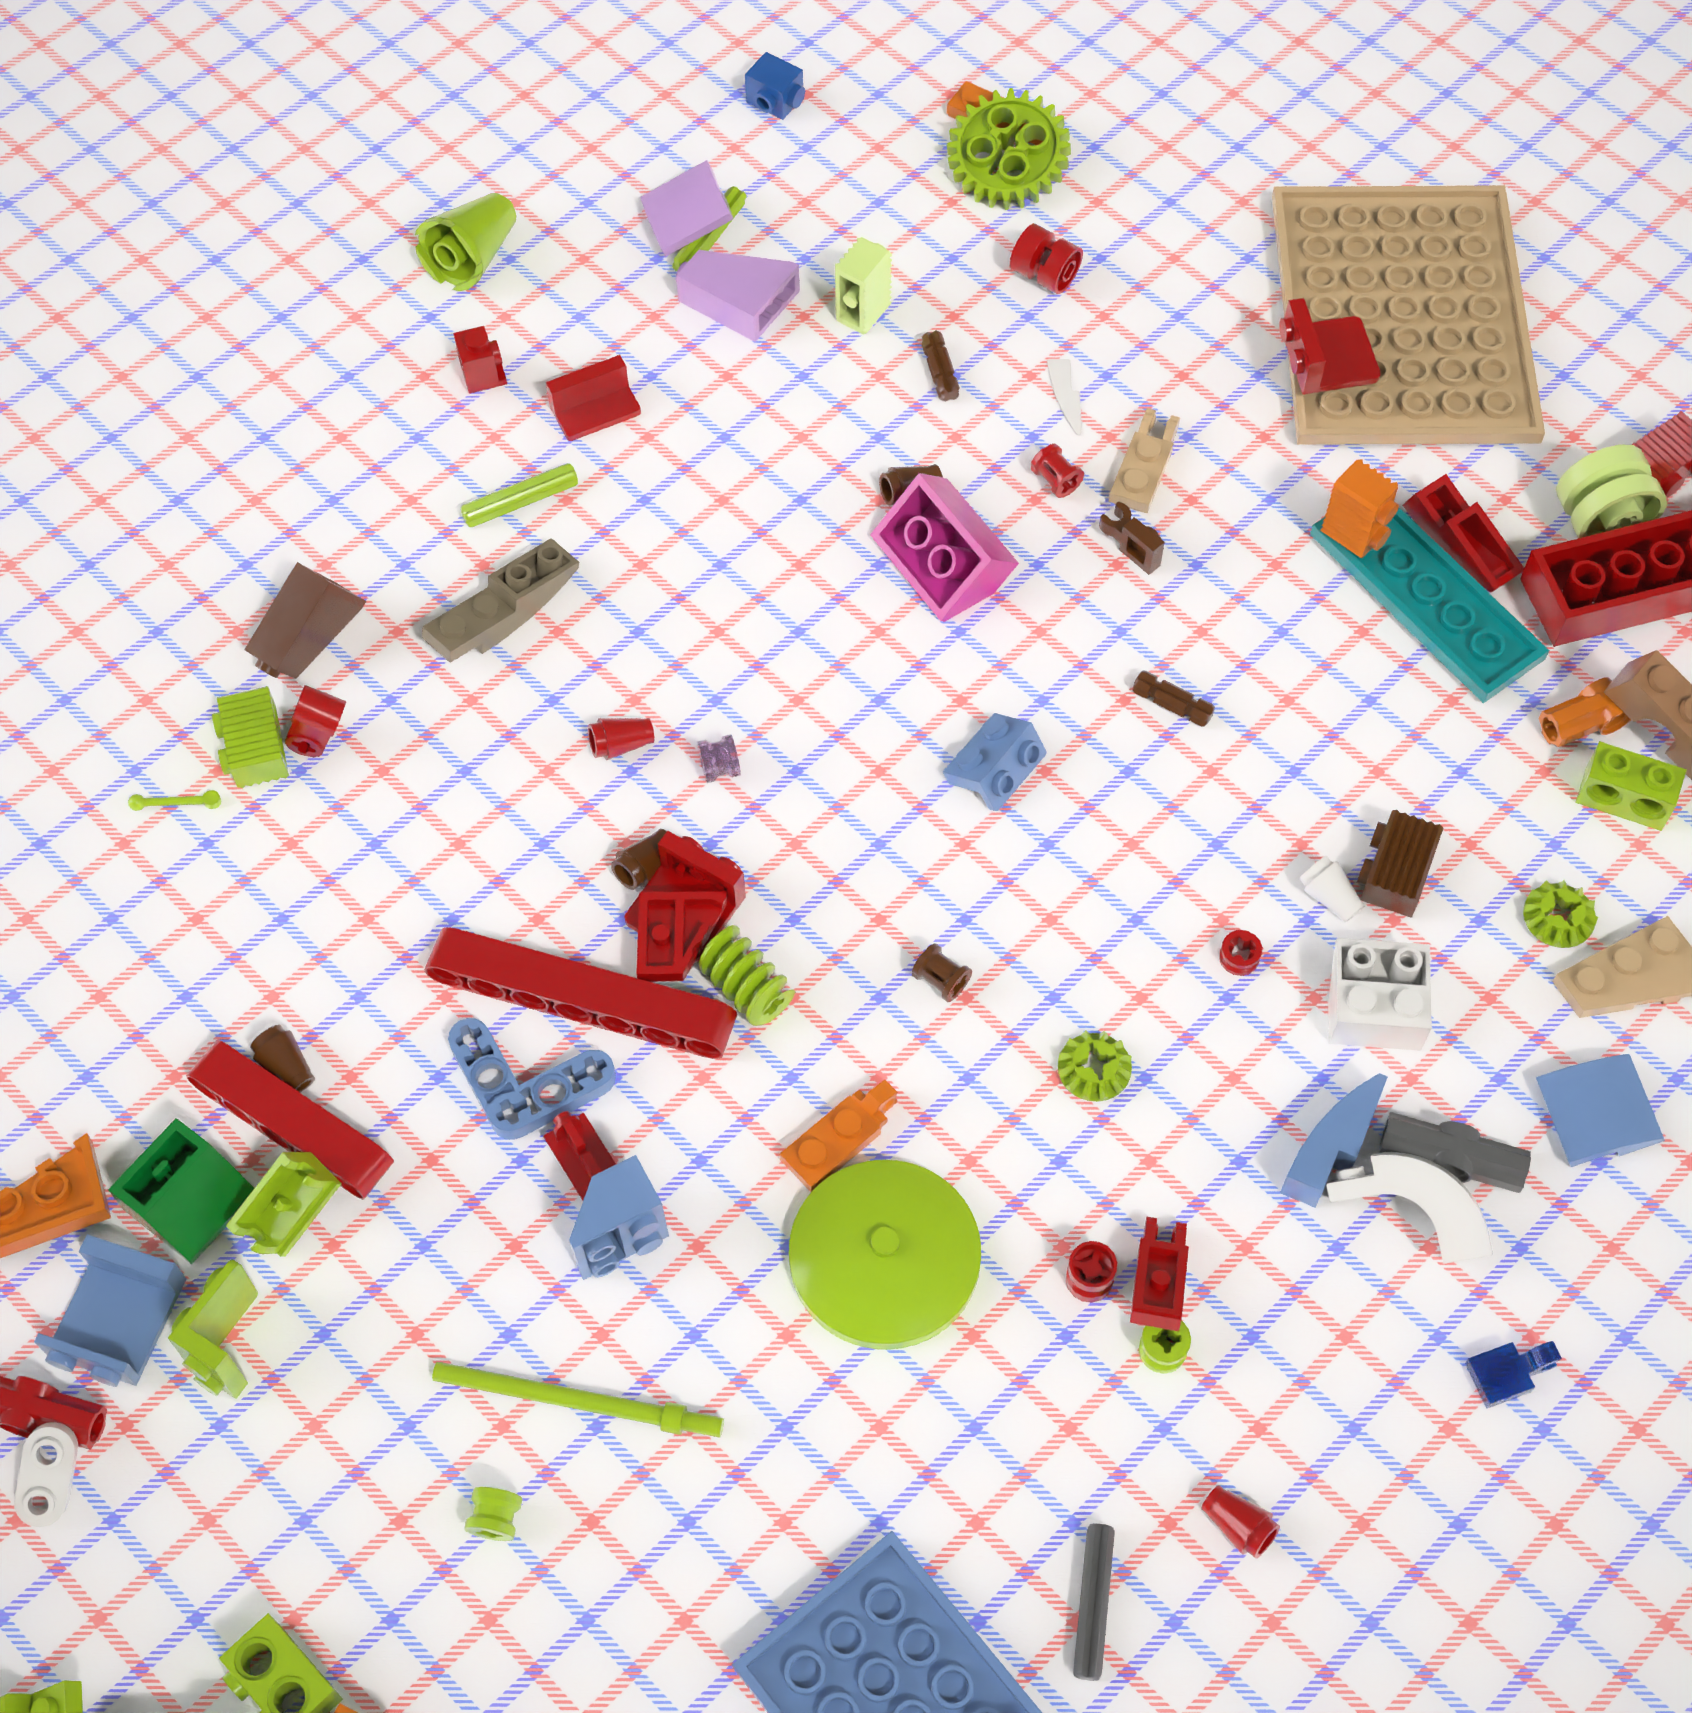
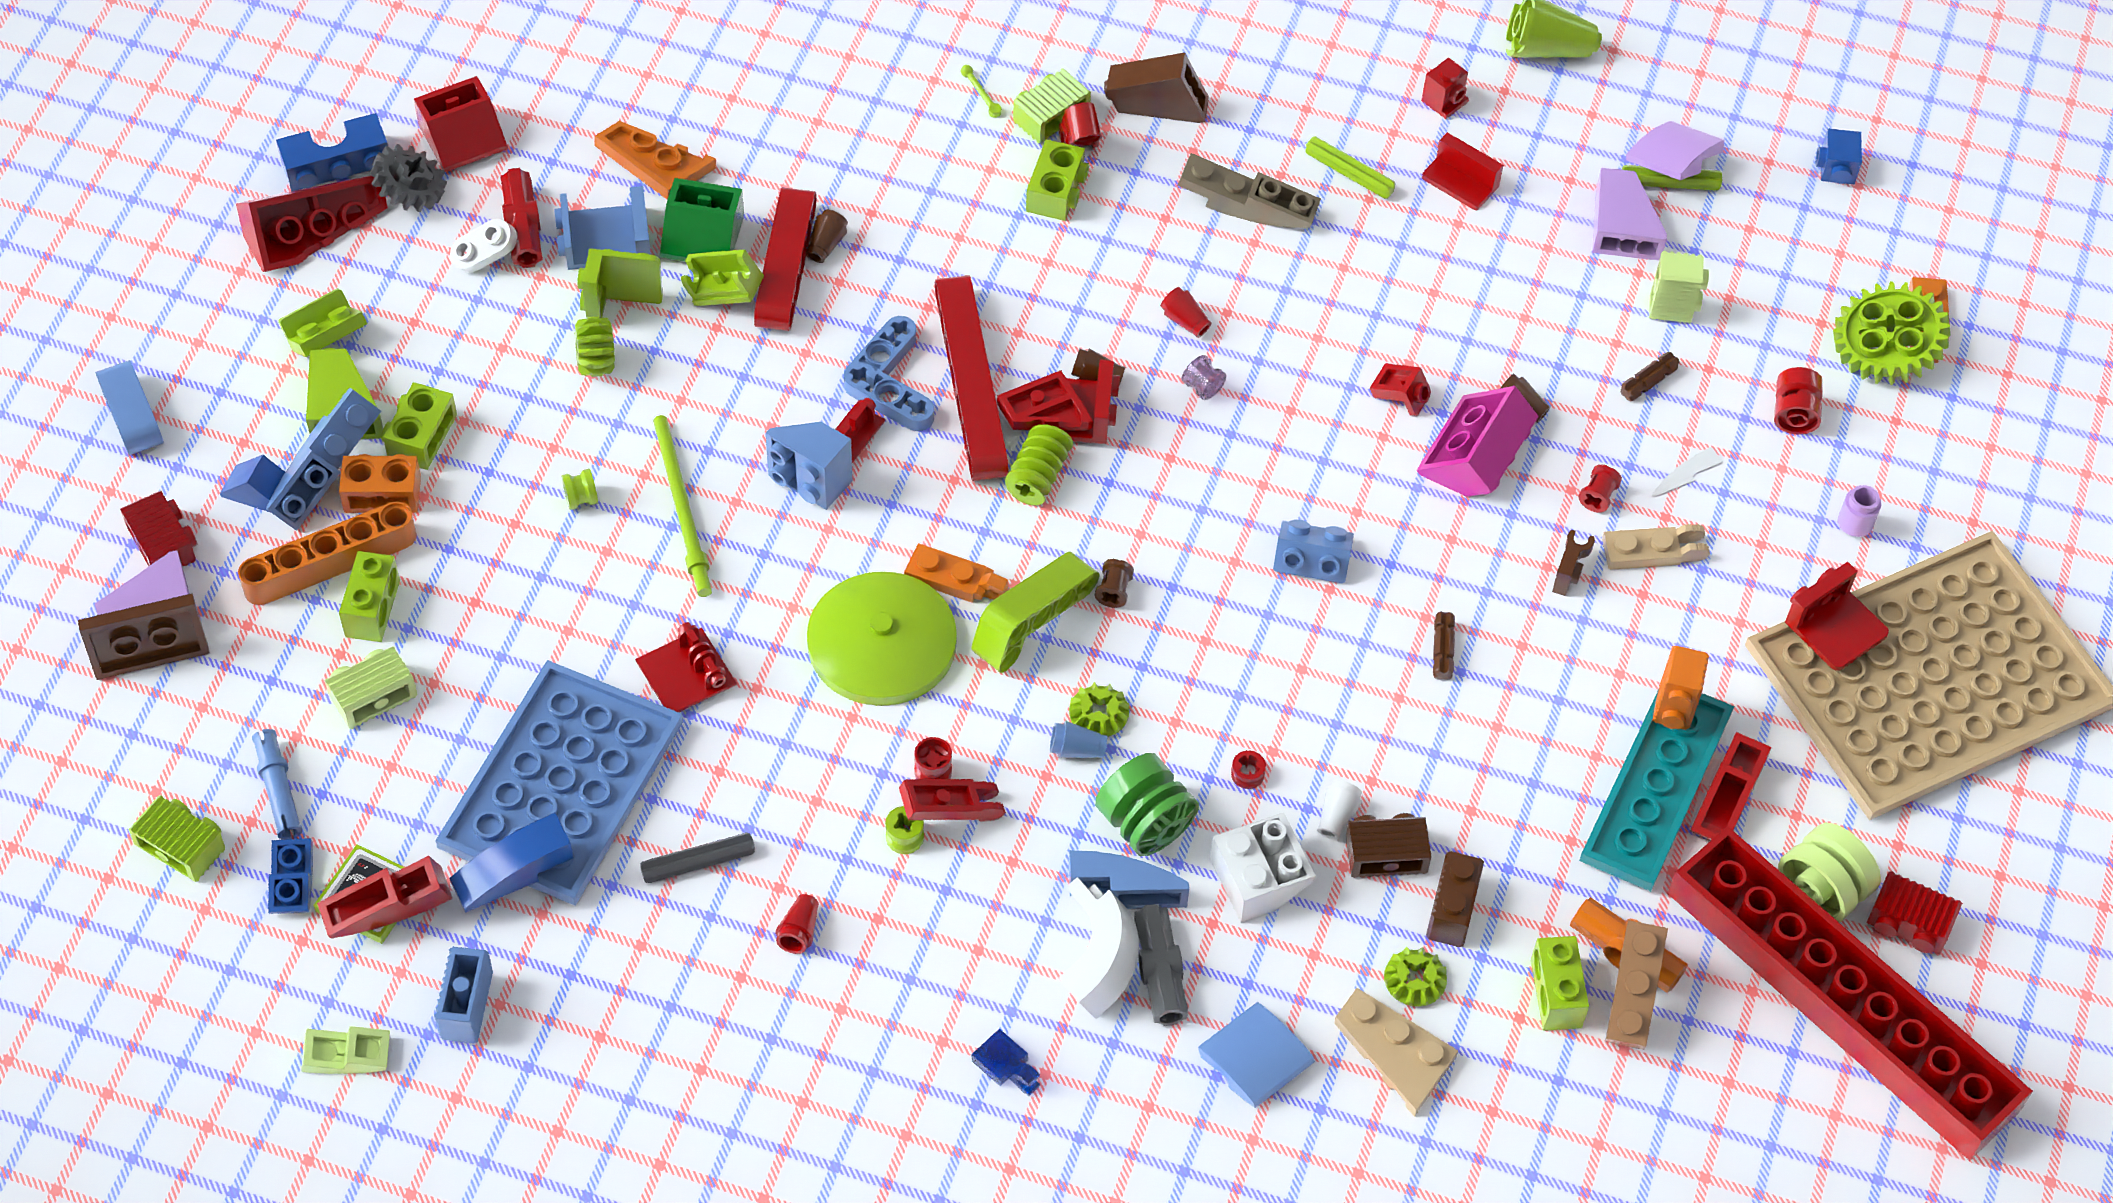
camera: 60 degrees right, 5 degrees down
none -> lime gear [574,316,615,377]
none -> red hinge [635,622,737,712]
none -> lime beam [971,551,1100,673]
none -> lime brick [1026,139,1089,221]
none -> medium blue cone [1050,720,1108,758]
none -> bright green wheel [1095,753,1199,856]
none -> red bracket [1369,363,1431,416]
none -> reddish brown brick [1426,851,1484,947]
none -> lavender brick [1838,485,1882,537]

